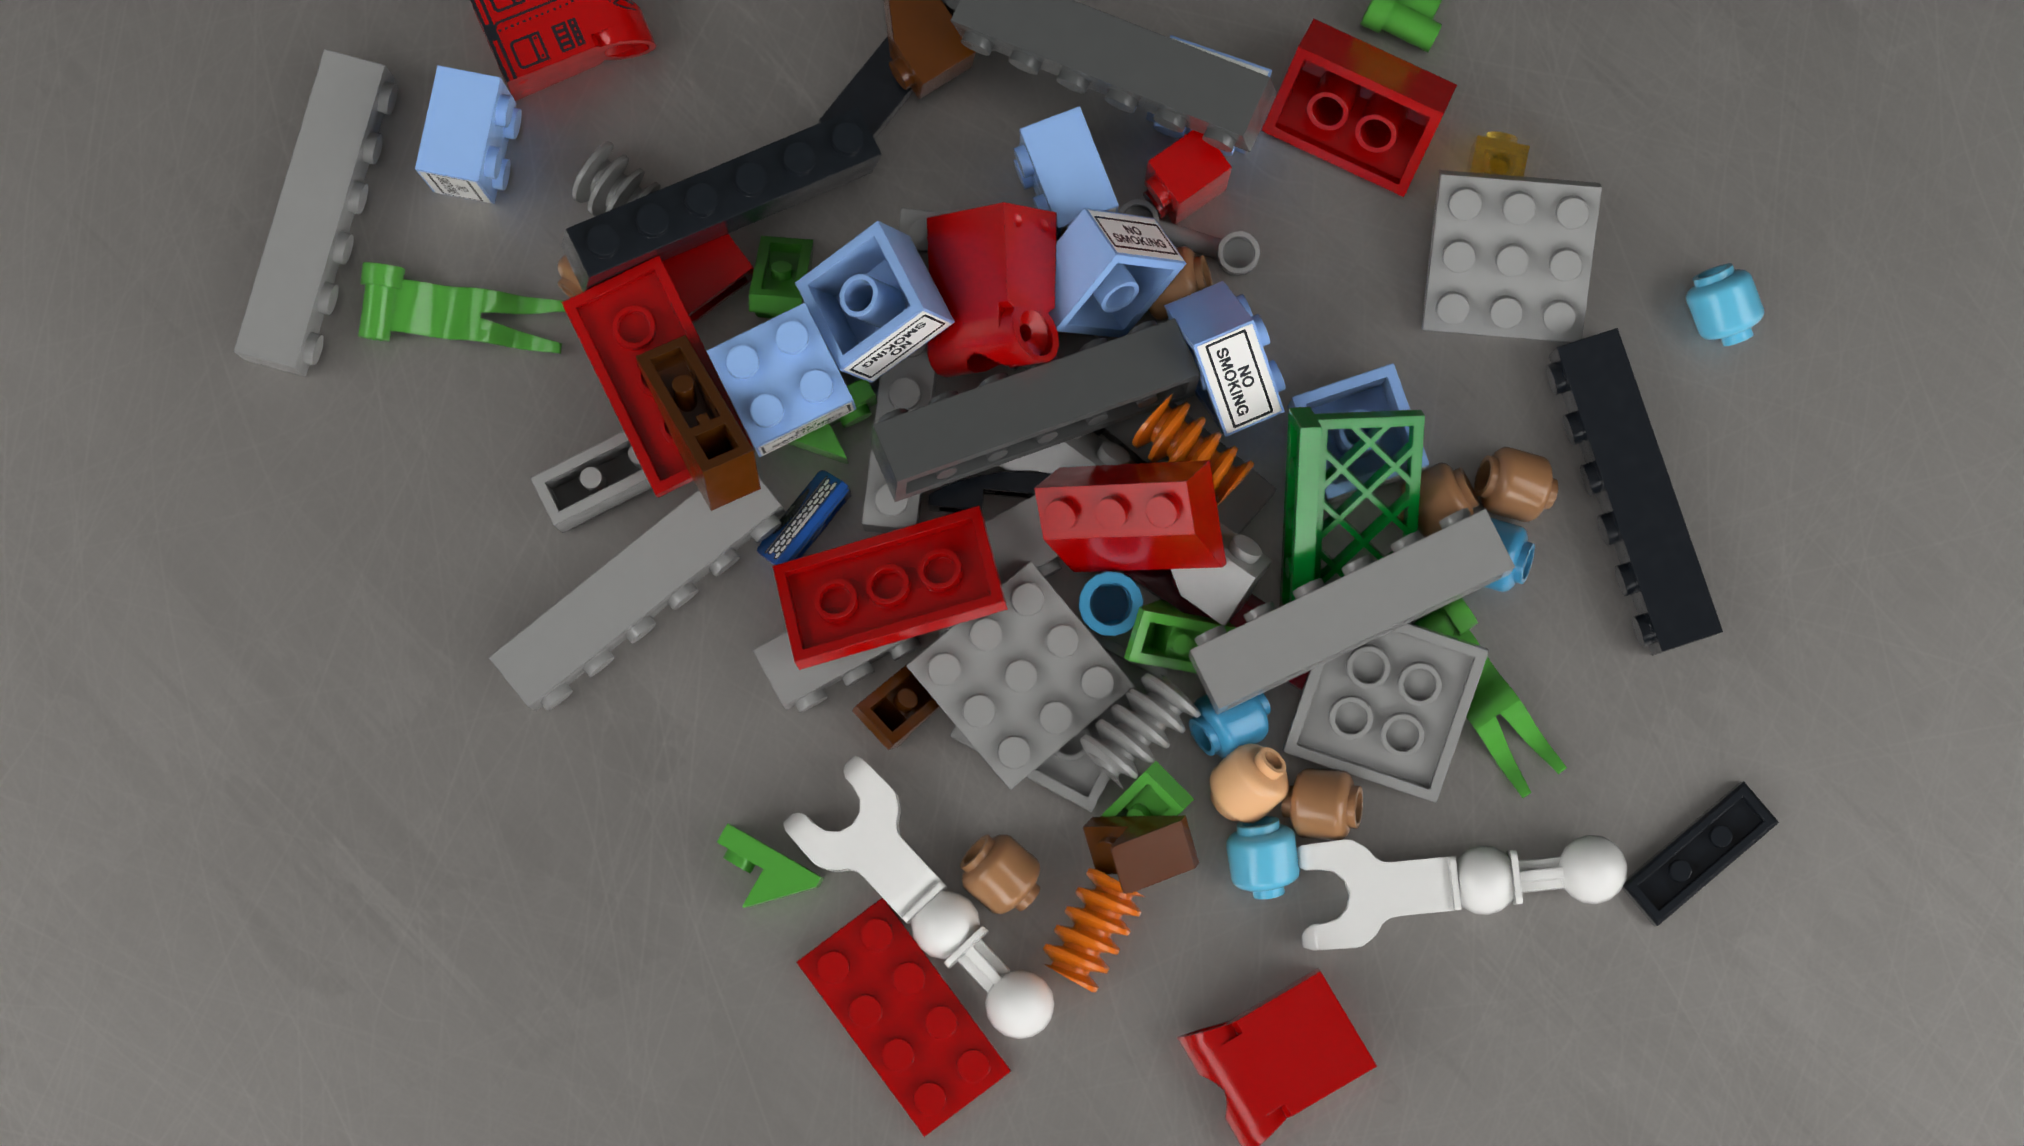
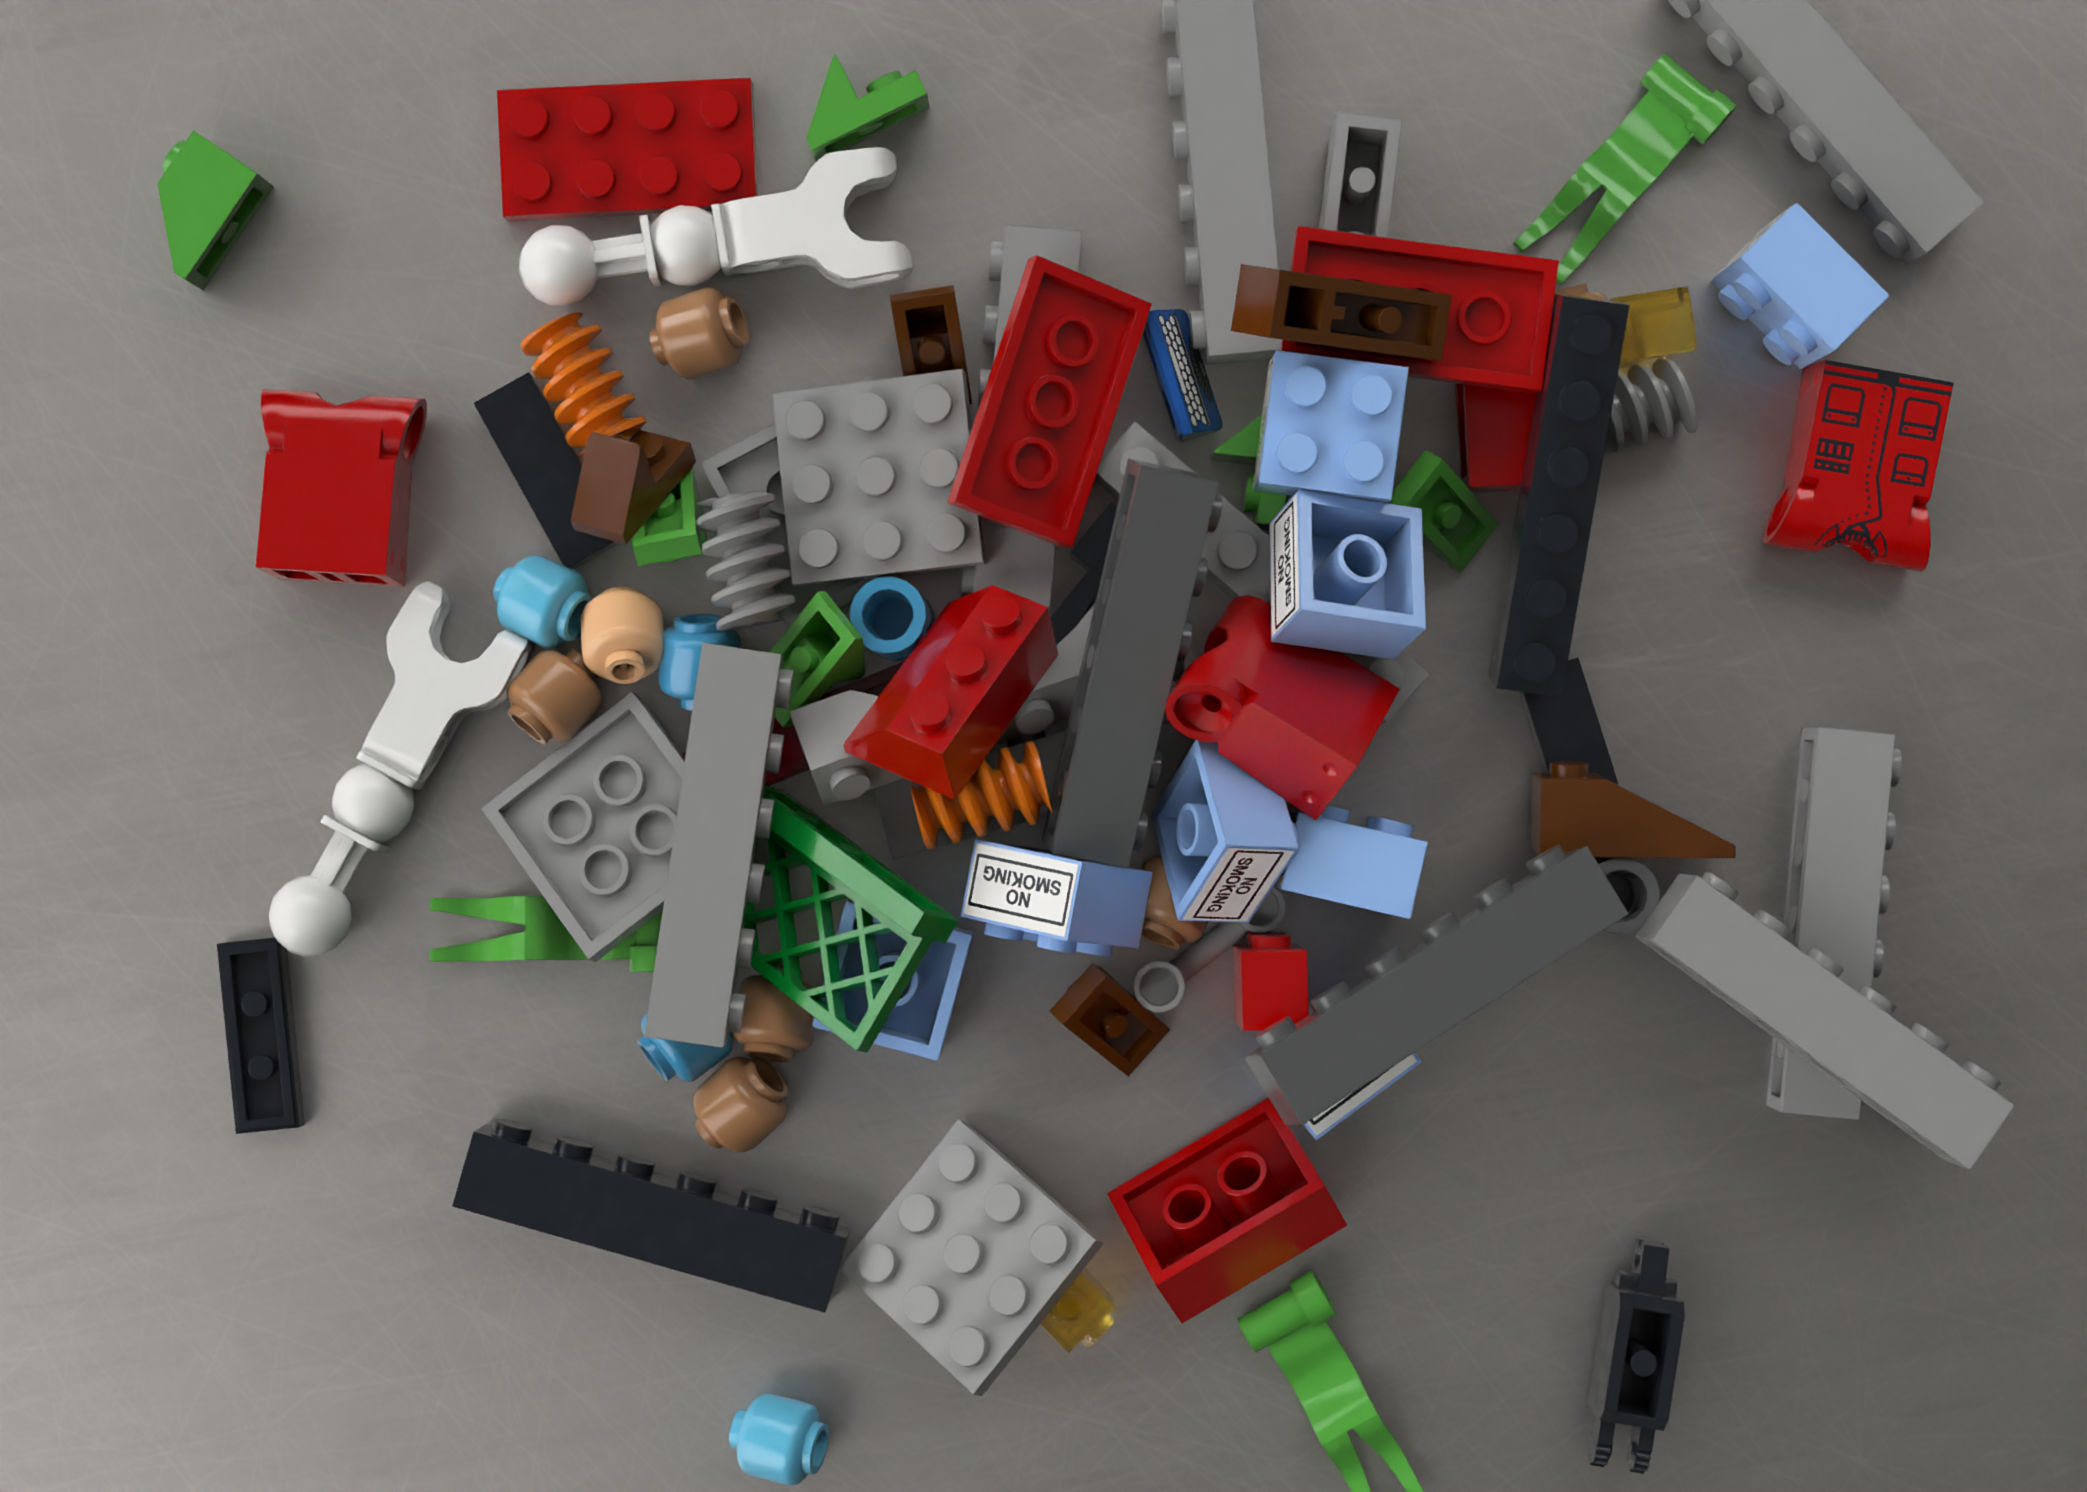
camera: 120 degrees right, 5 degrees up
none -> black tile [474,372,619,569]
none -> reddish brown slope [1049,963,1171,1077]
none -> clear yellow panel [1609,286,1697,369]

